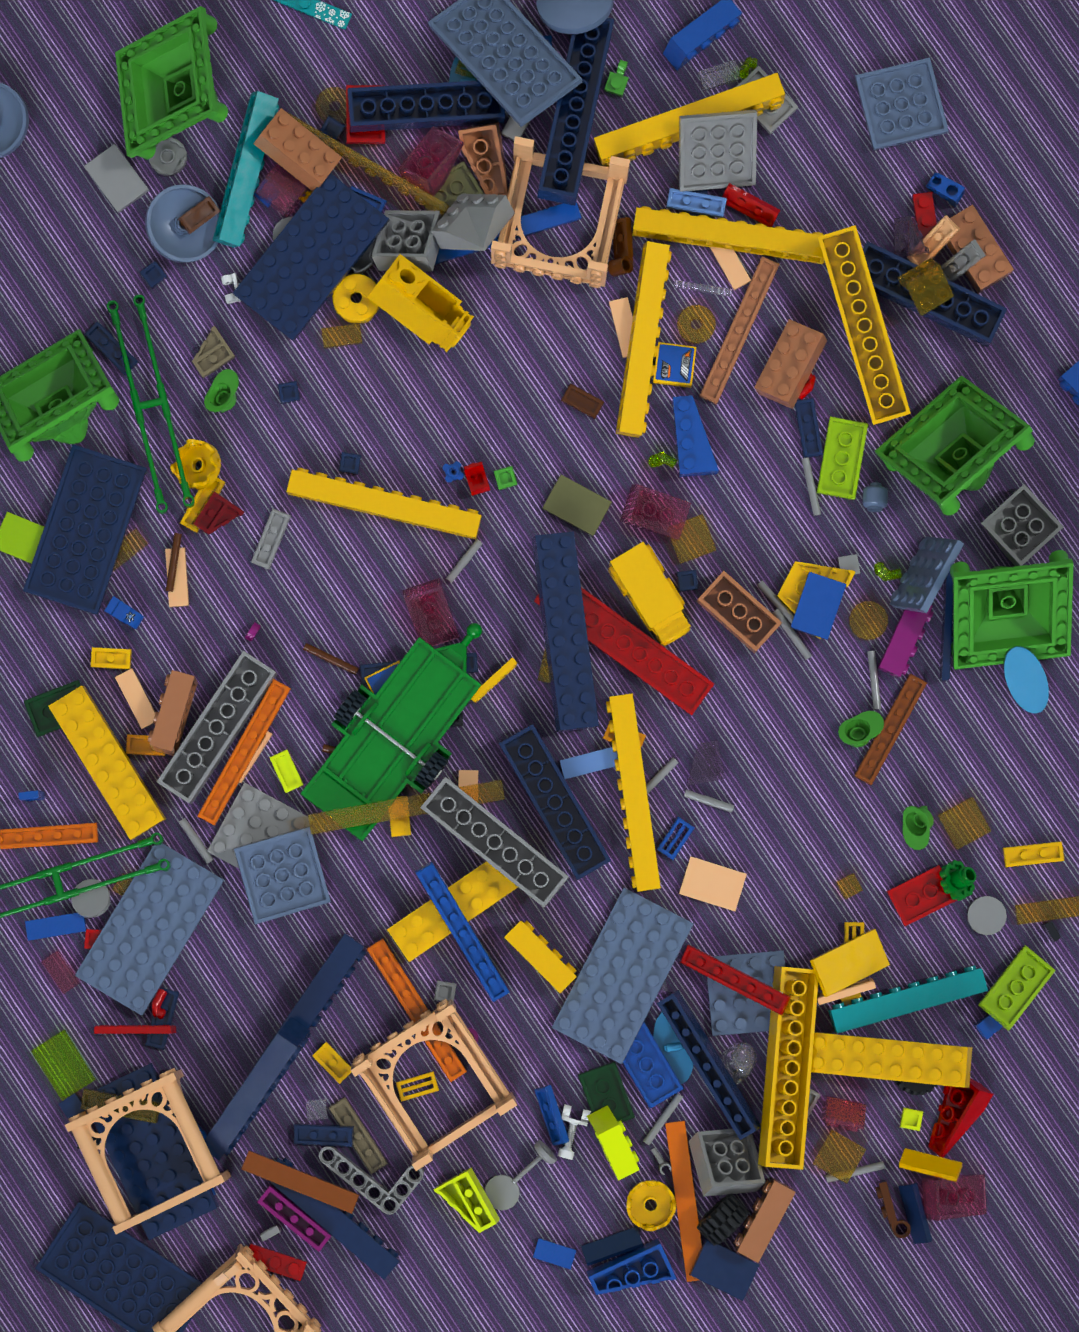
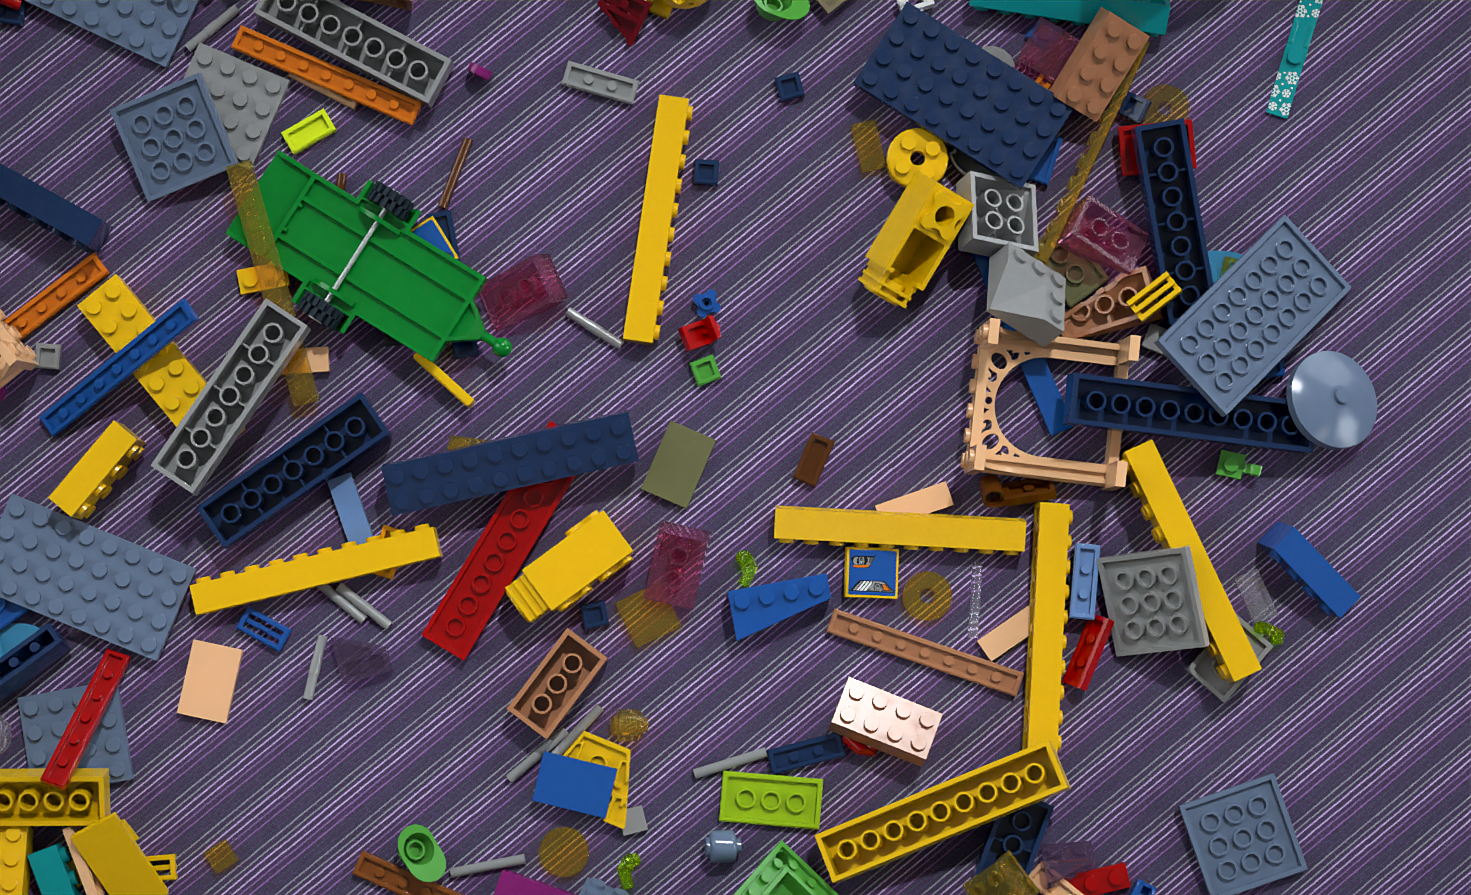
camera: 85 degrees right, 0 degrees up
none -> light grey piece [336,583,393,630]
none -> clear yellow head [610,709,648,741]
none -> yellow tile [1127,271,1182,323]

